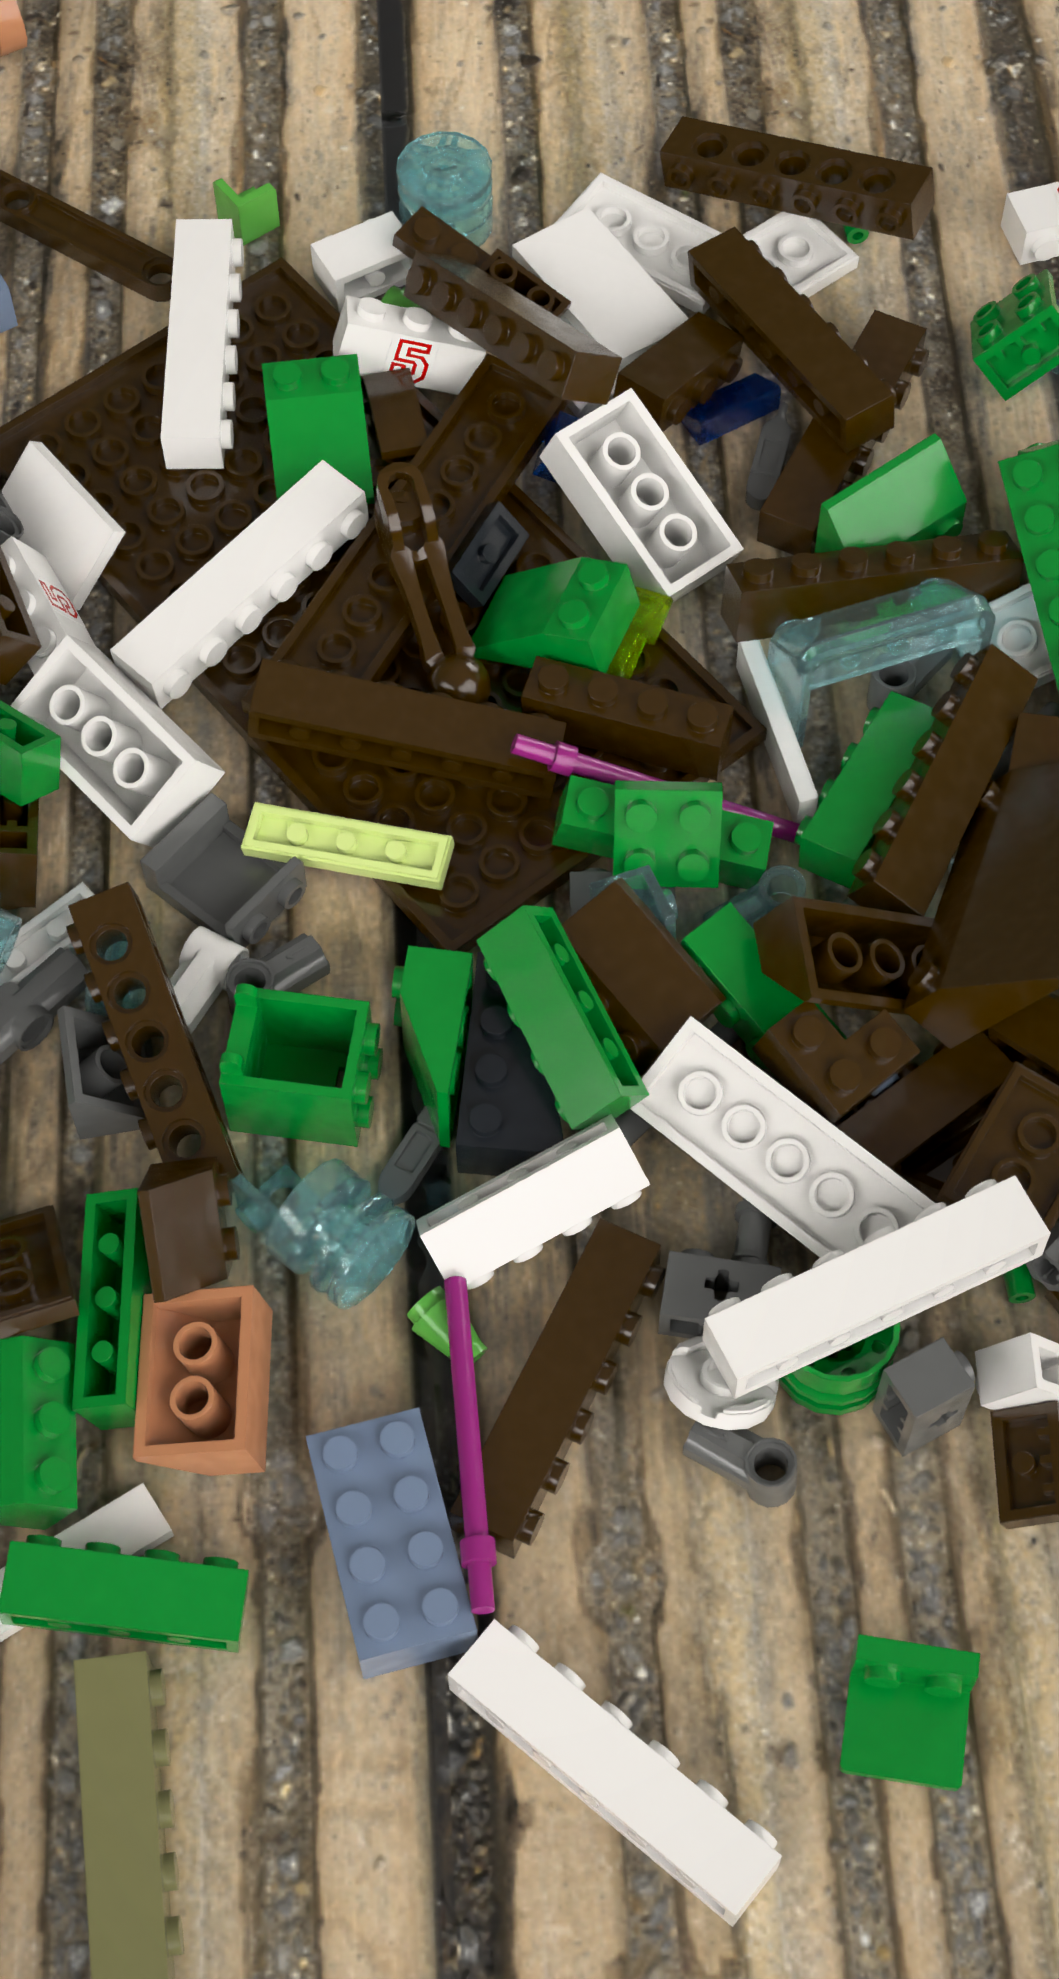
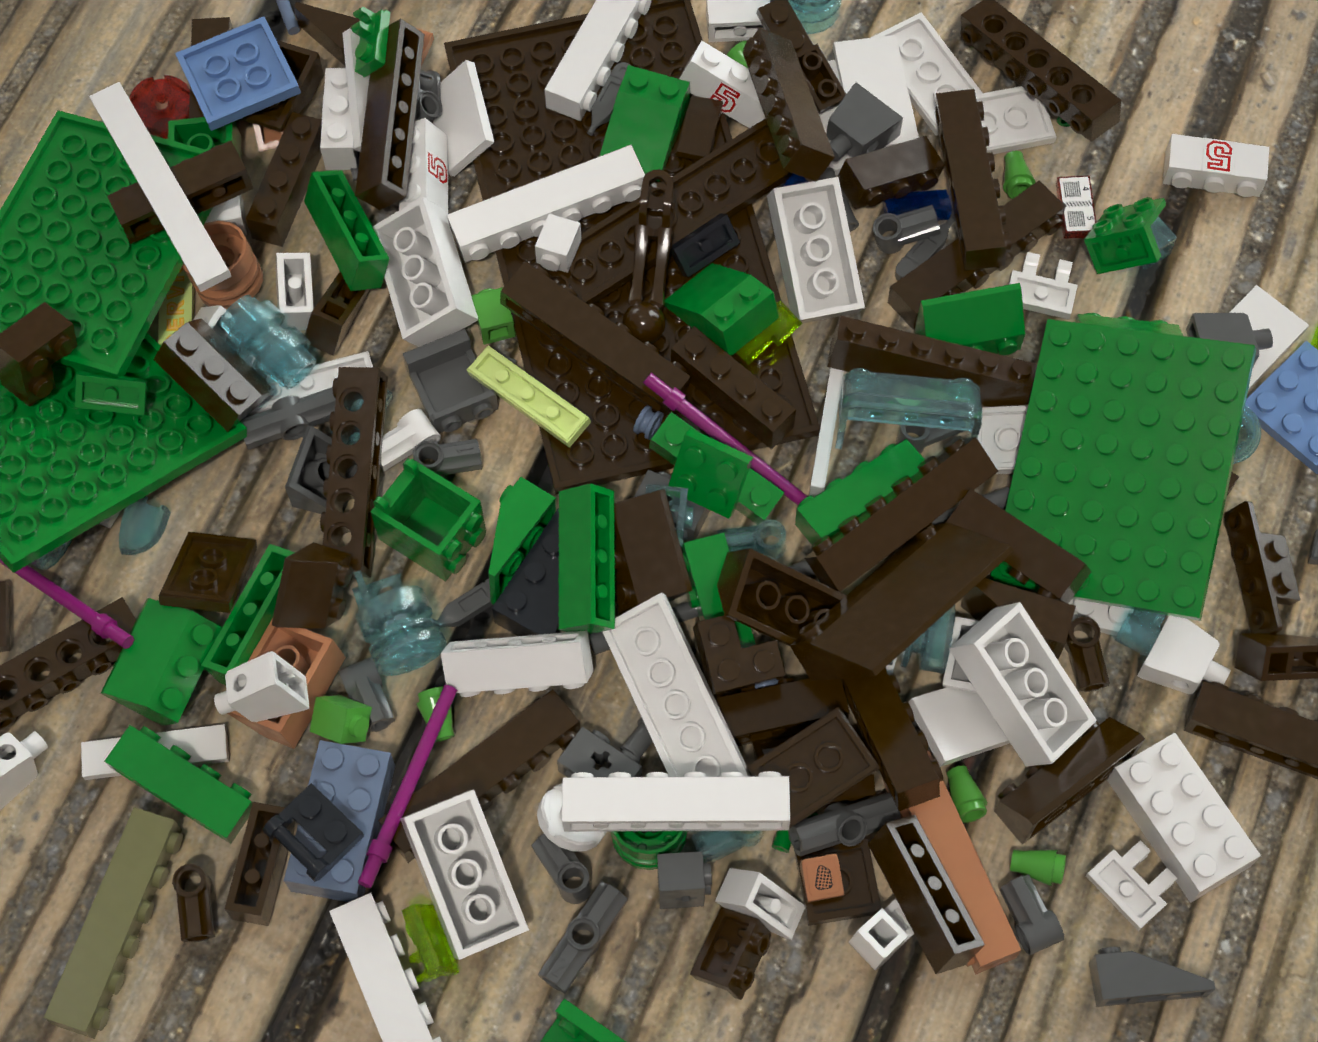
camera: 25 degrees right, 5 degrees up
none -> dark brown piece [172,864,215,942]
none -> white torso [214,651,309,722]
none -> dark brown brick [225,802,295,926]
none -> black plate [263,783,364,882]
none -> bright green brick [310,695,372,744]
none -> dark grey piece [338,657,395,733]
none -> white brick [400,789,529,960]
none -> clear neon green plate [402,904,459,982]
none -> bright green brick [471,287,515,345]
none -> white brick [535,213,582,273]
none -> dark grey piece [538,881,628,994]
none -> dark grey piece [587,62,631,136]
none -> sand blue bush [633,405,663,440]
none -> clear light blue piece [691,831,764,864]
none -> dark grey torso [826,82,903,161]
none -> dark grey piece [873,205,941,254]
none -> bright green cone [1003,151,1036,199]
none -> white plate [1009,252,1078,320]
none -> tile [1056,176,1096,239]

